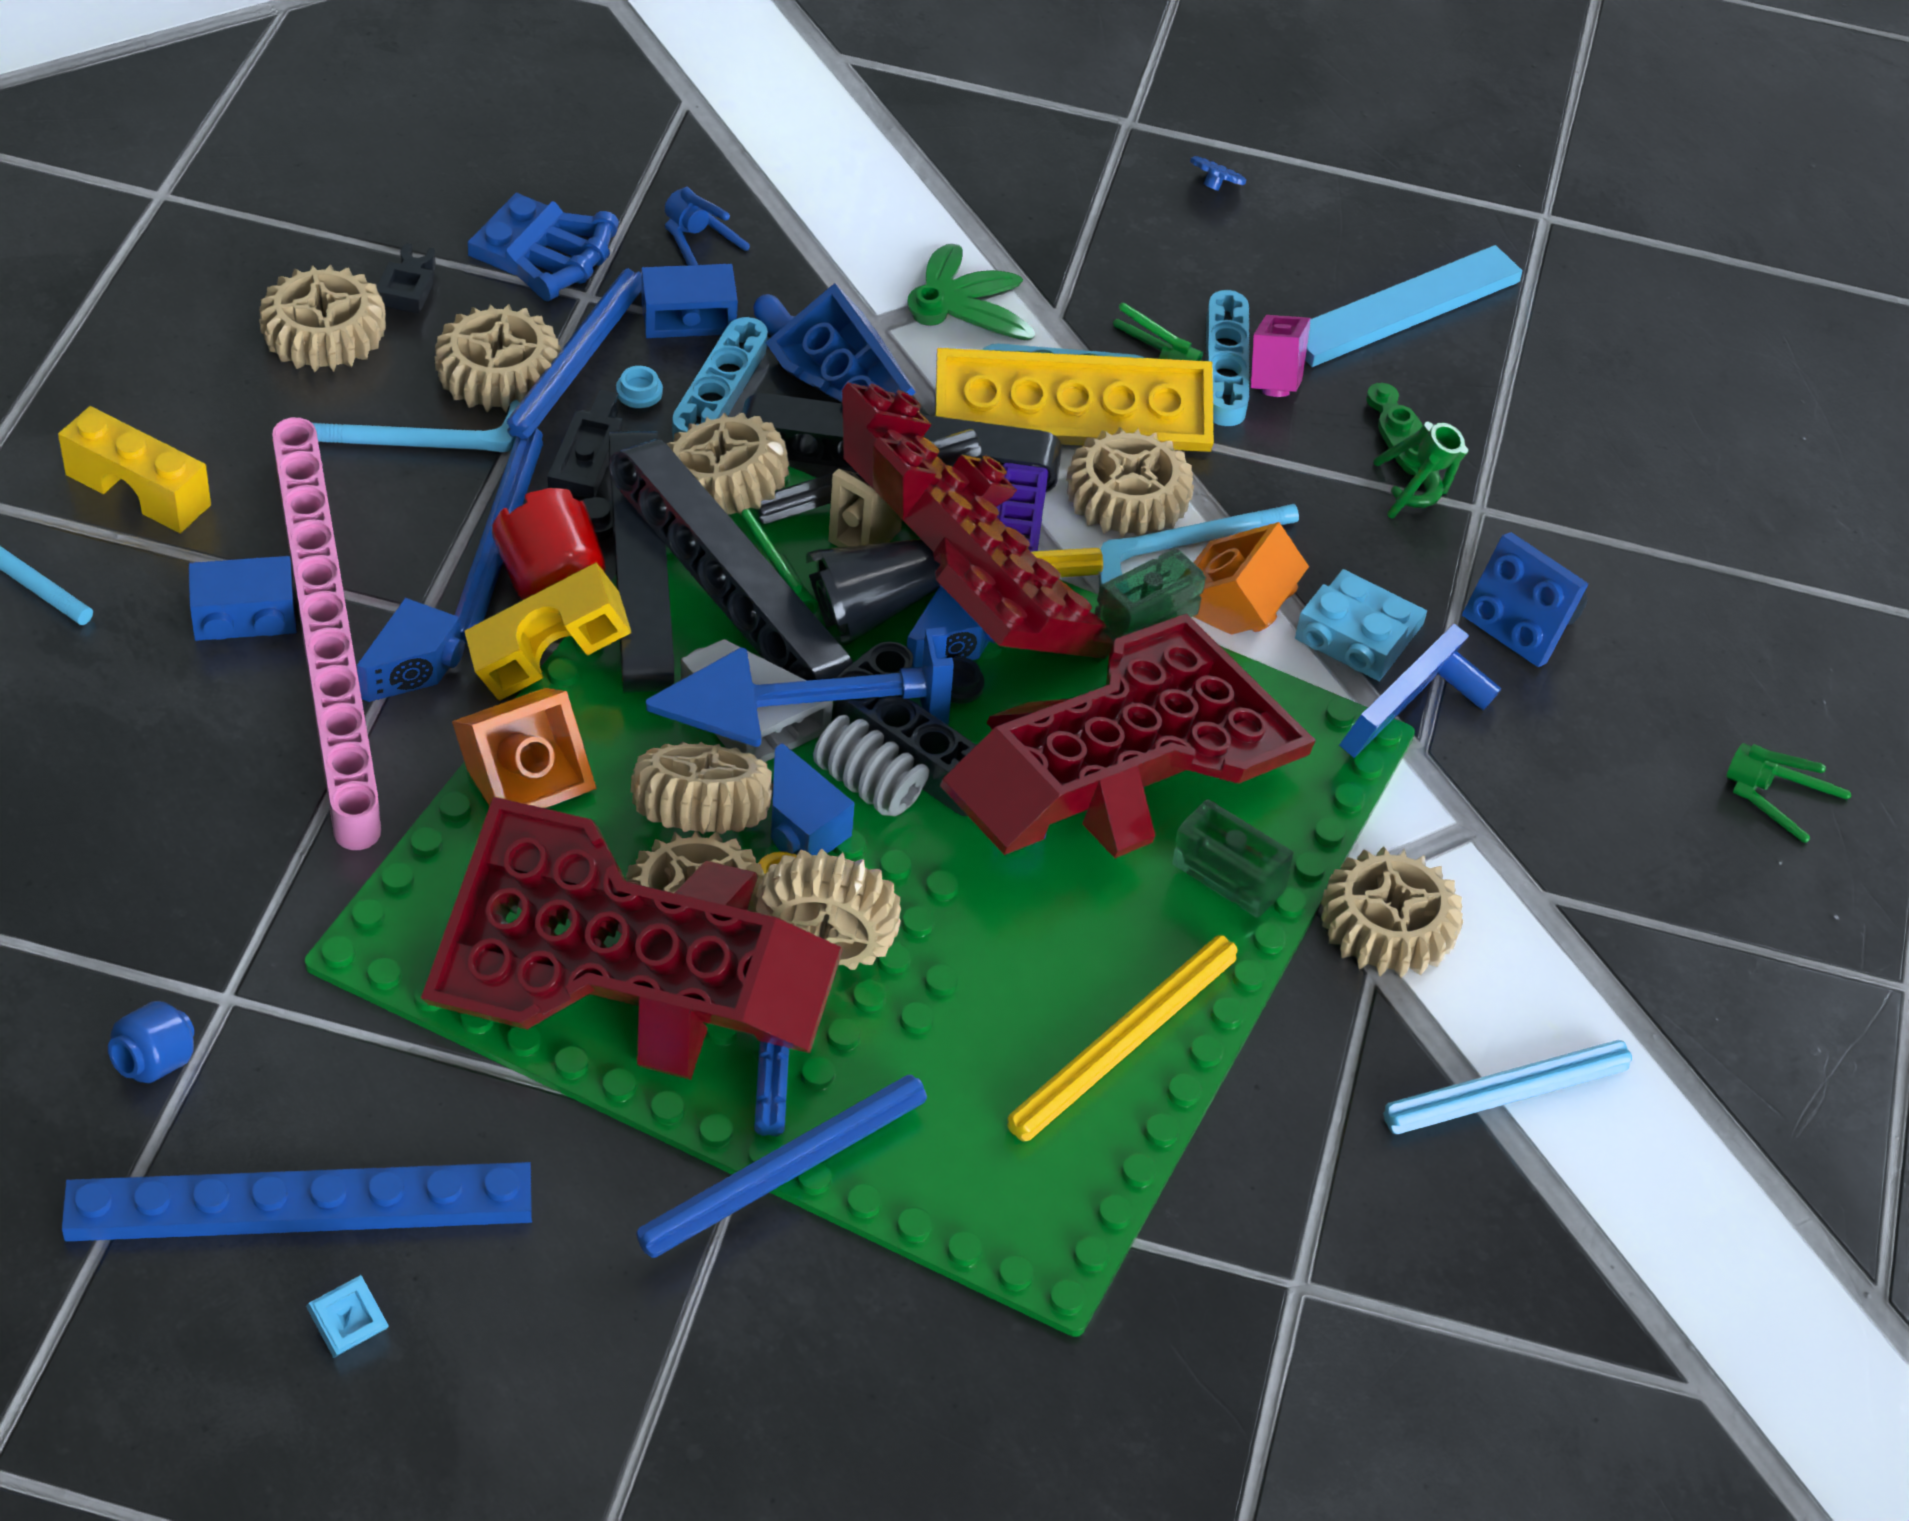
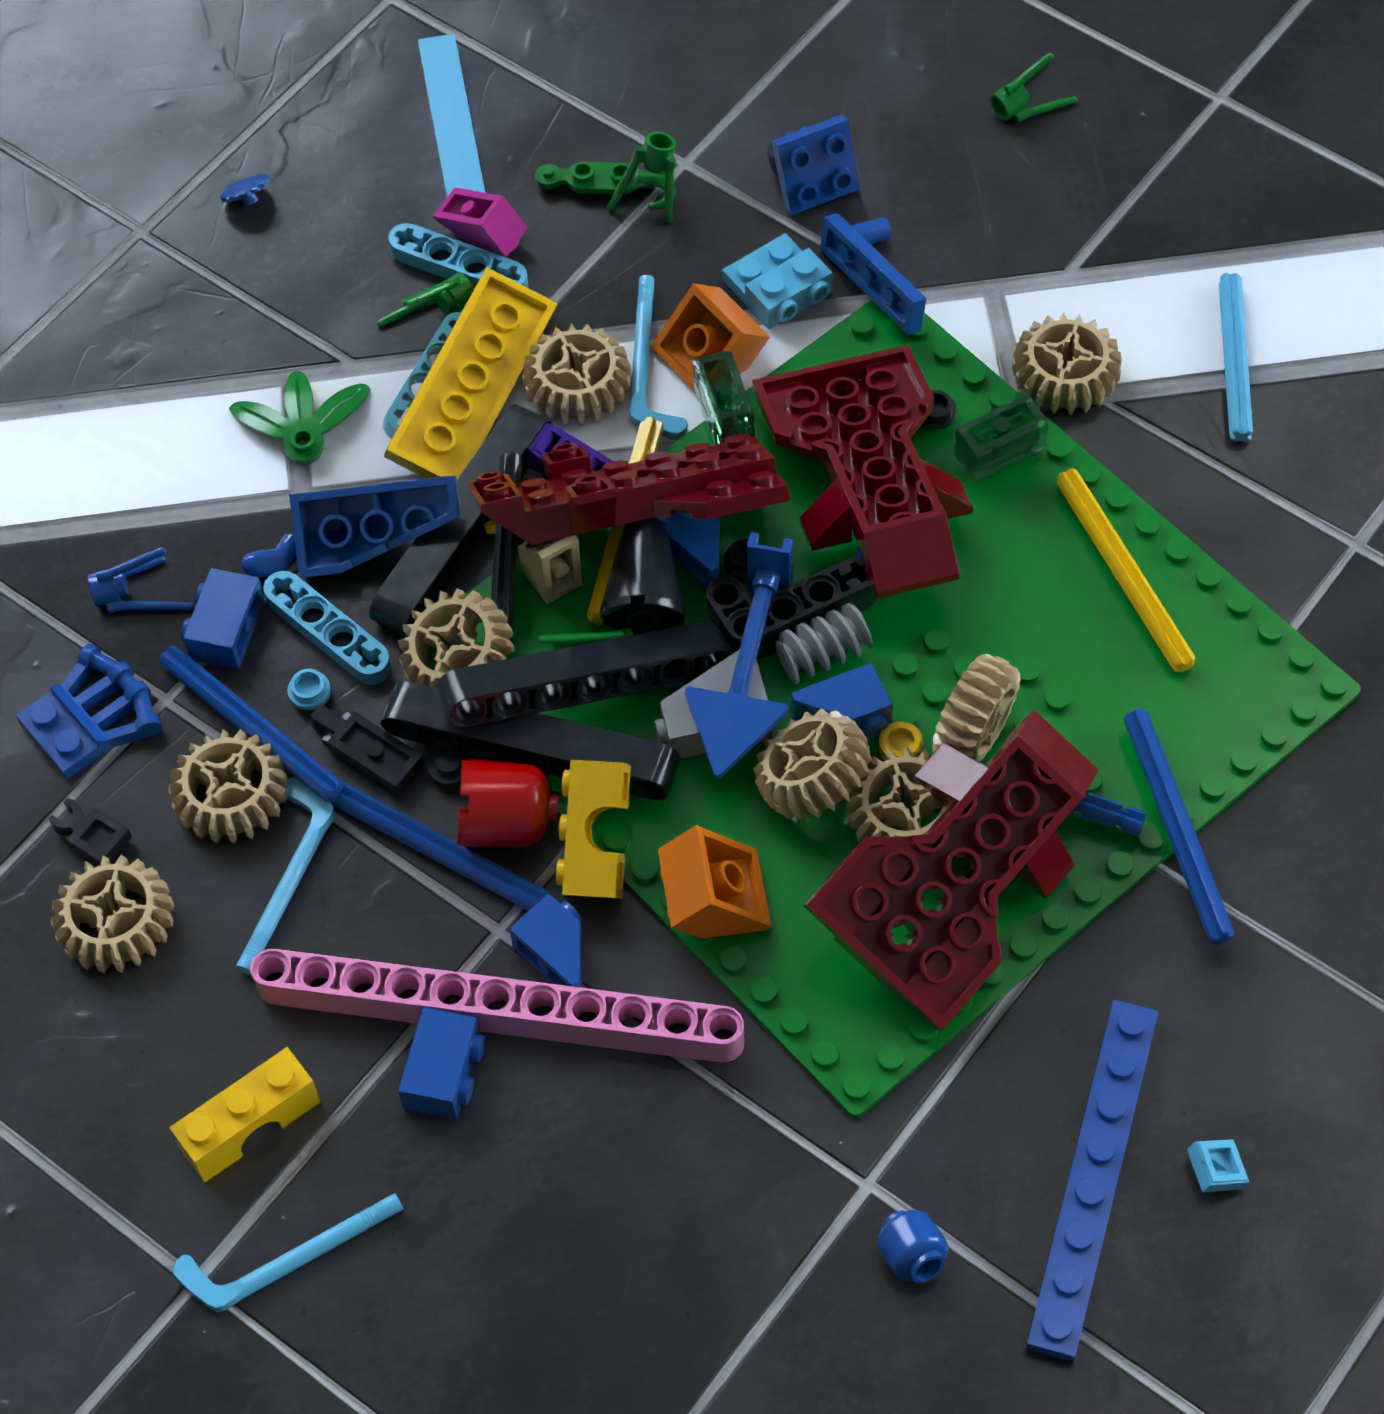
camera: 60 degrees left, 10 degrees up
none -> black plate [922,390,956,430]

